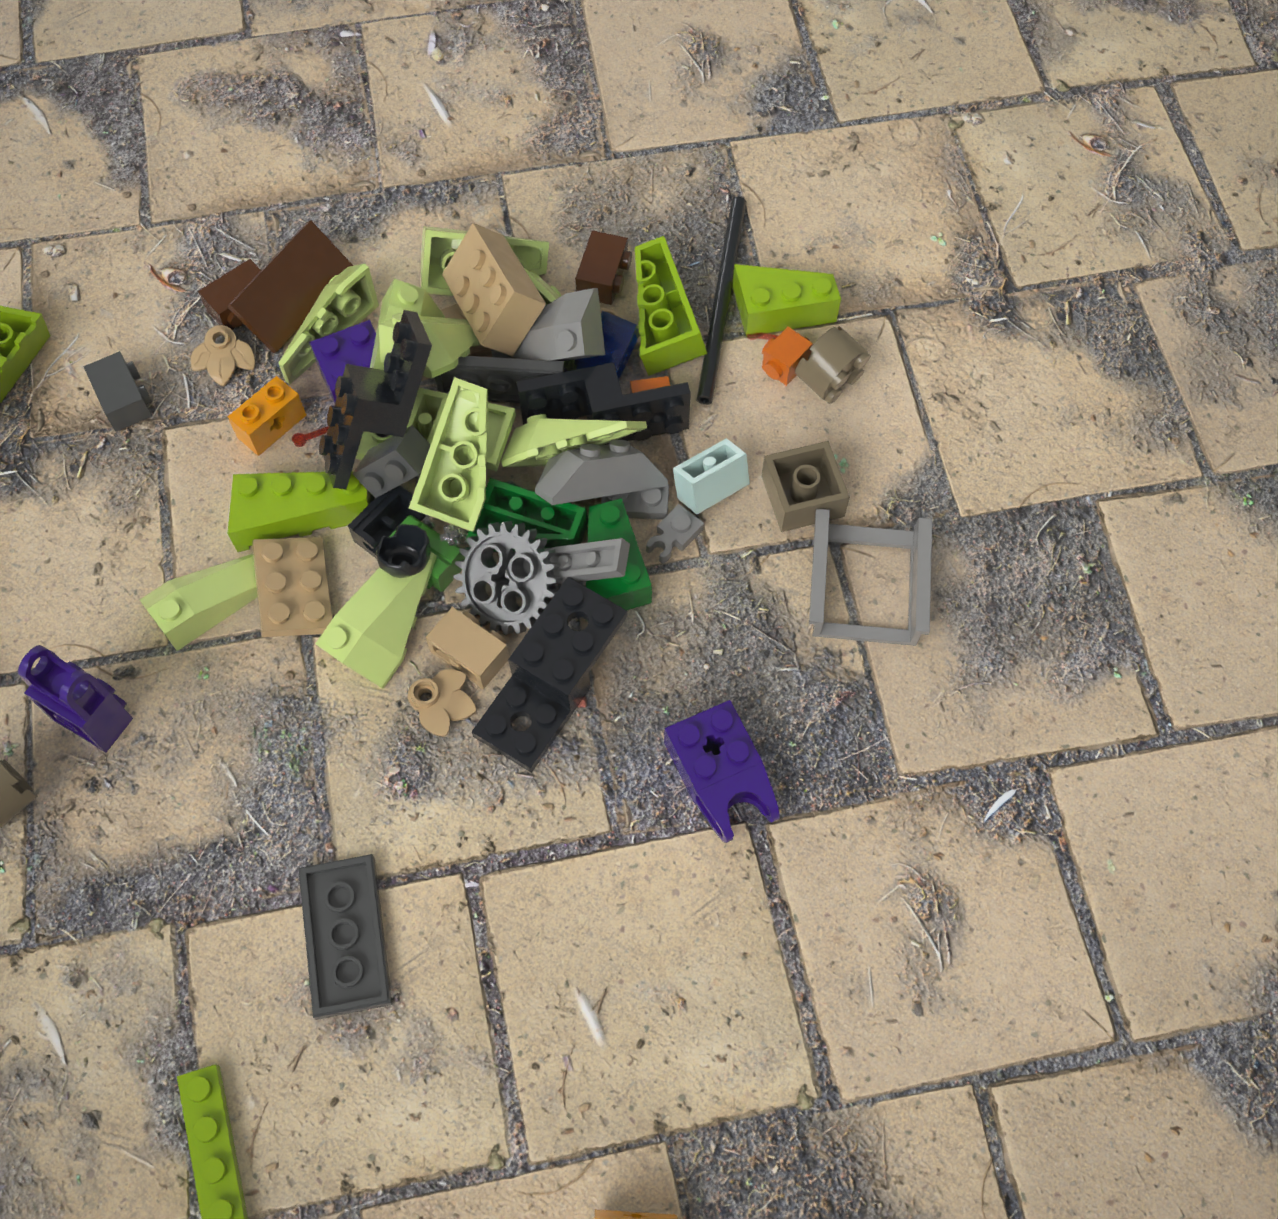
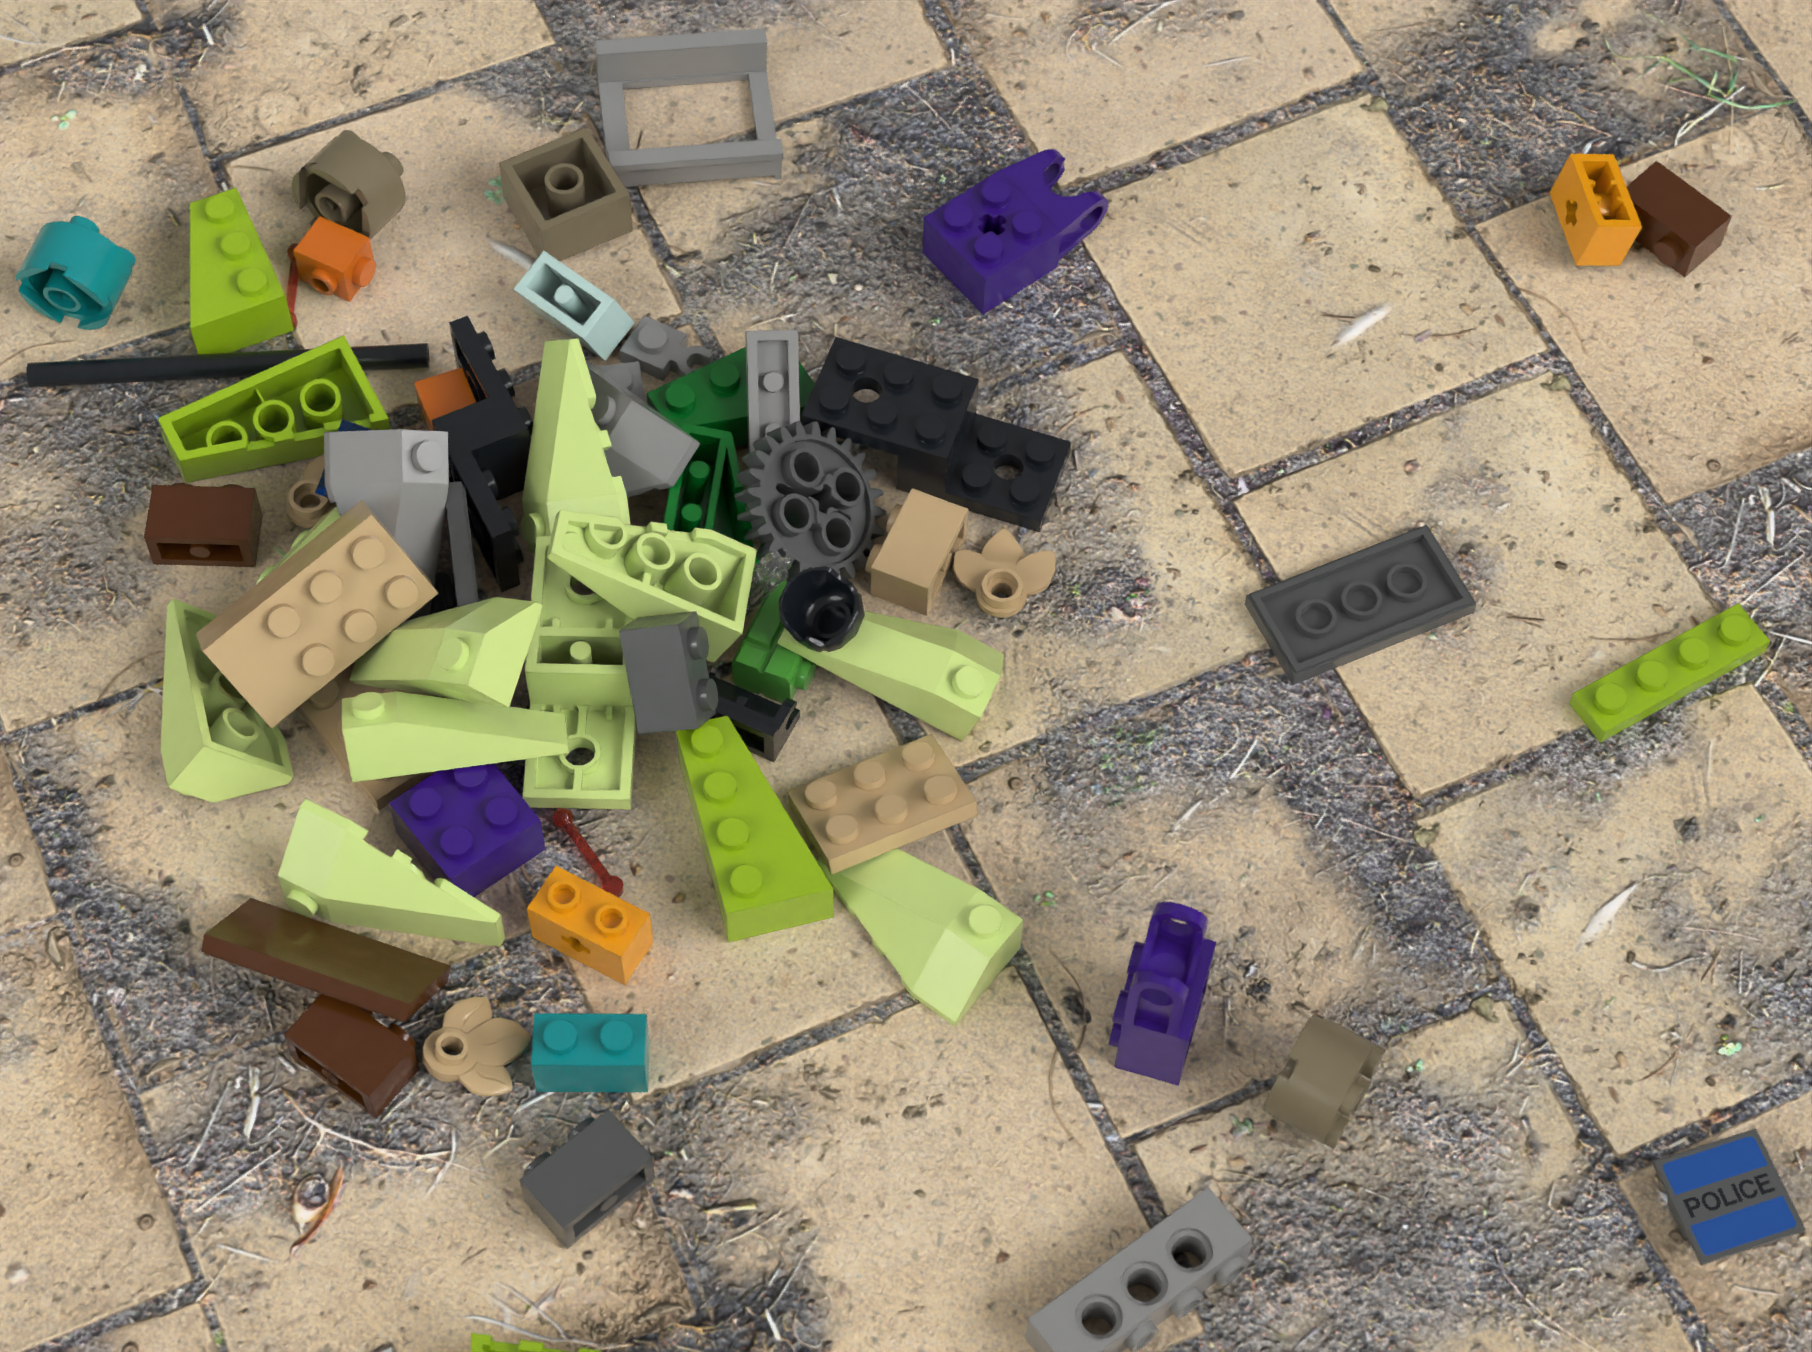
camera: 105 degrees left, 5 degrees down
black bracket [319,310,432,489] -> none
none -> teal brick [16,216,136,330]
none -> teal brick [531,1013,650,1093]

